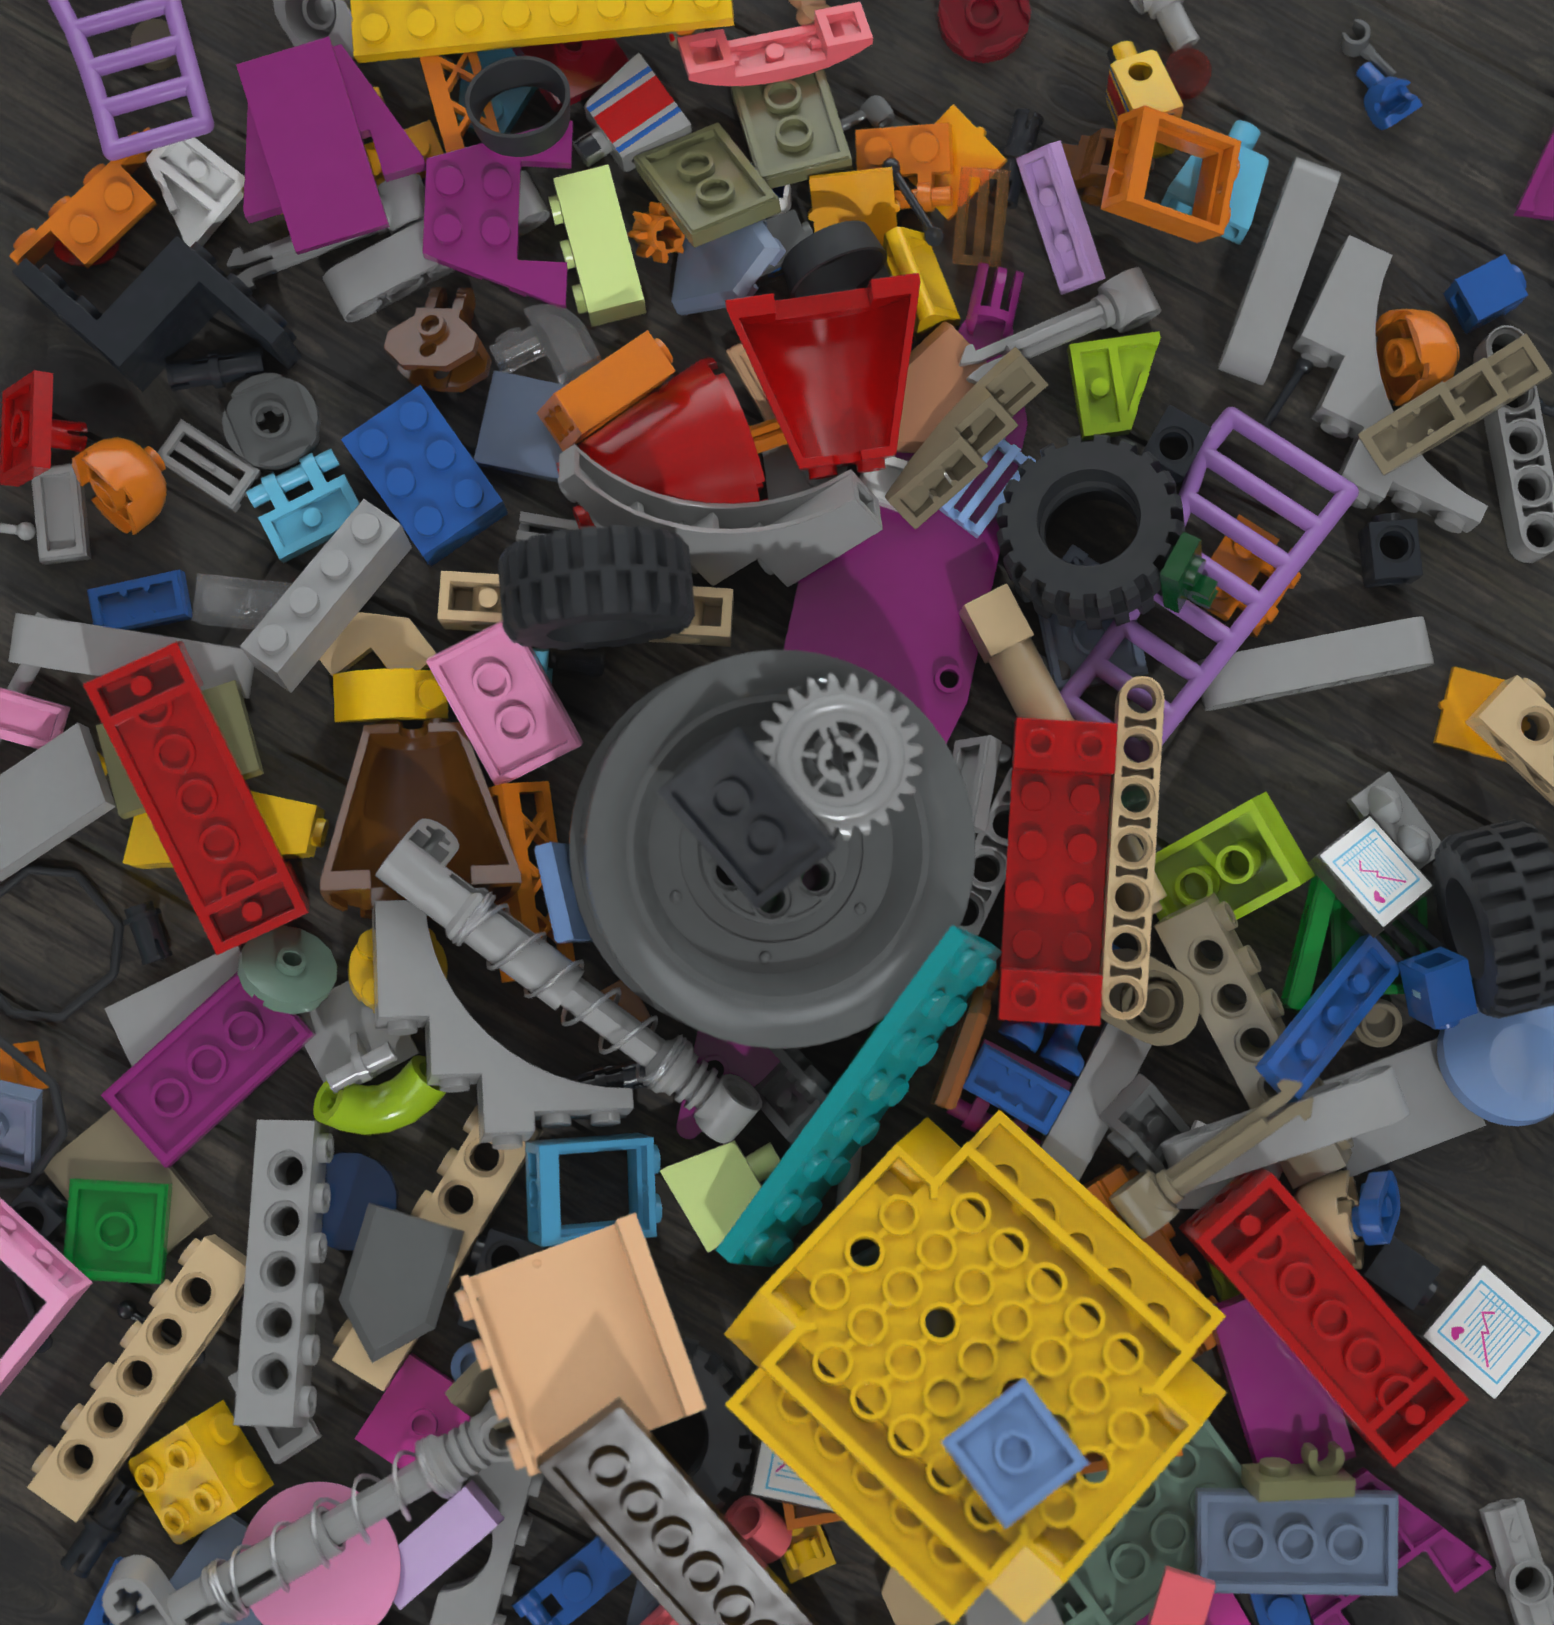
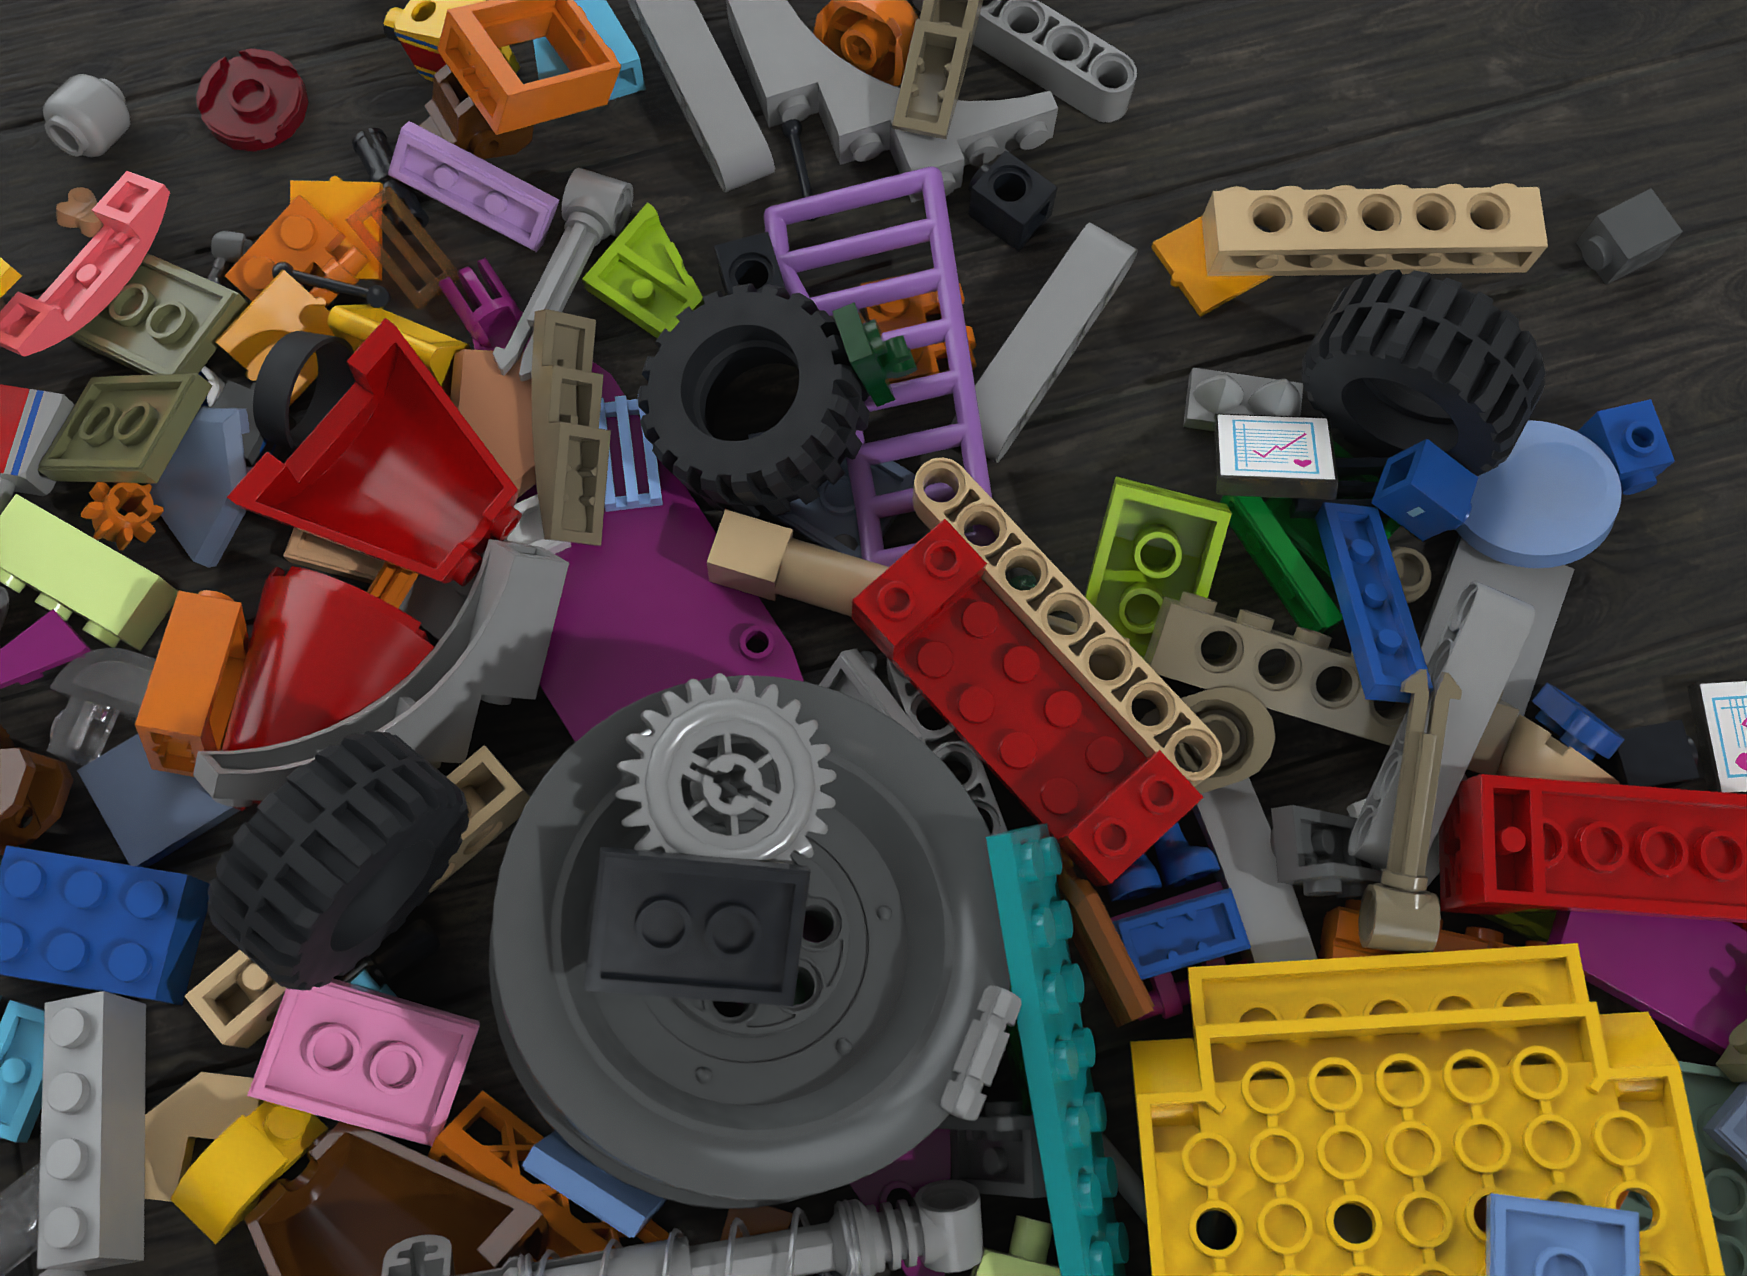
camera: 45 degrees left, 10 degrees down
none -> light grey axle [940,986,1022,1121]

